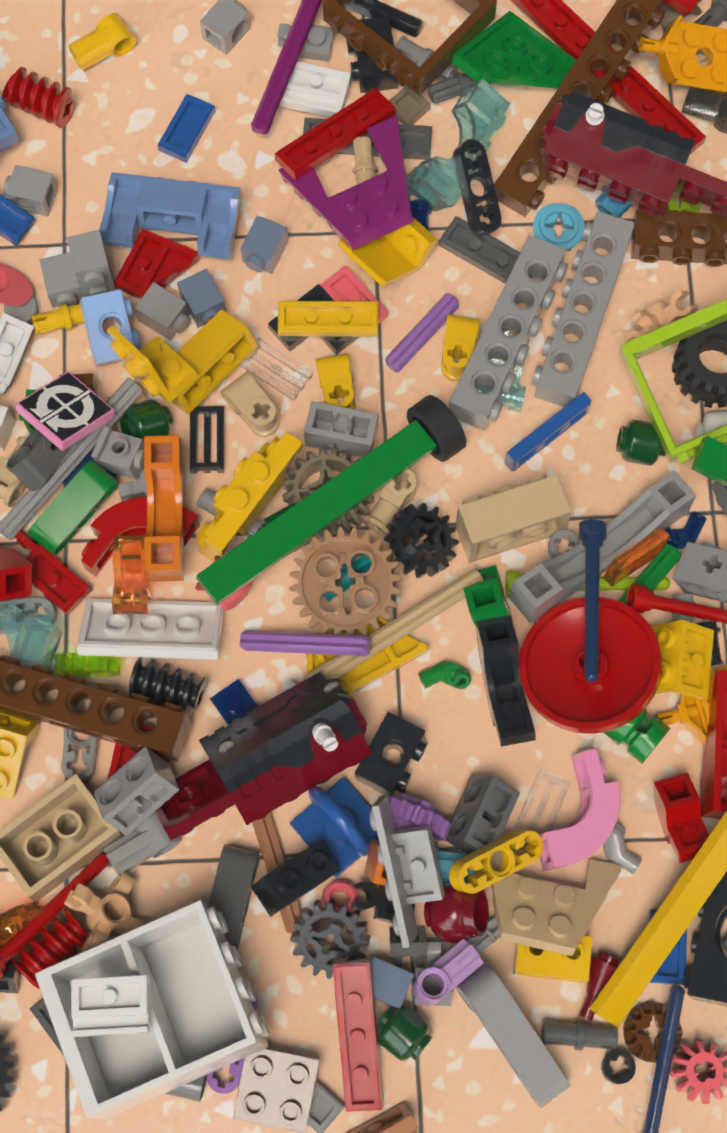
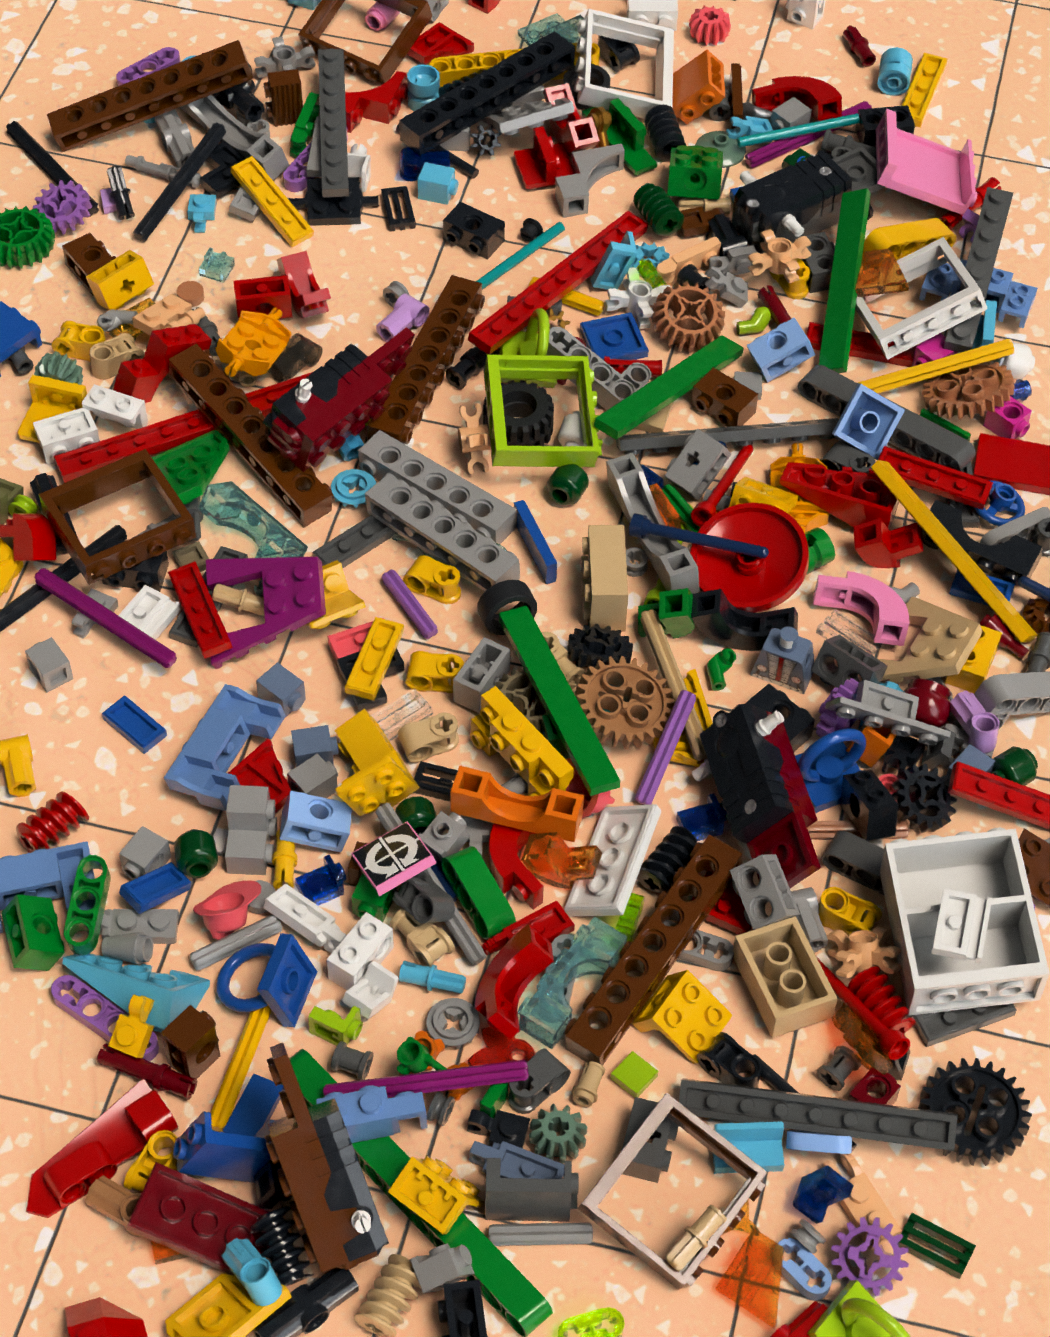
camera: 75 degrees left, 20 degrees down
yellow beam [449,829,543,894] -> none
black beam [453,139,502,236] -> none
none -> dark green head [174,829,218,878]
none -> clear blue bracket [295,854,347,906]
none -> sand blue torso [750,627,814,694]
none -> yellow piece [818,887,882,936]

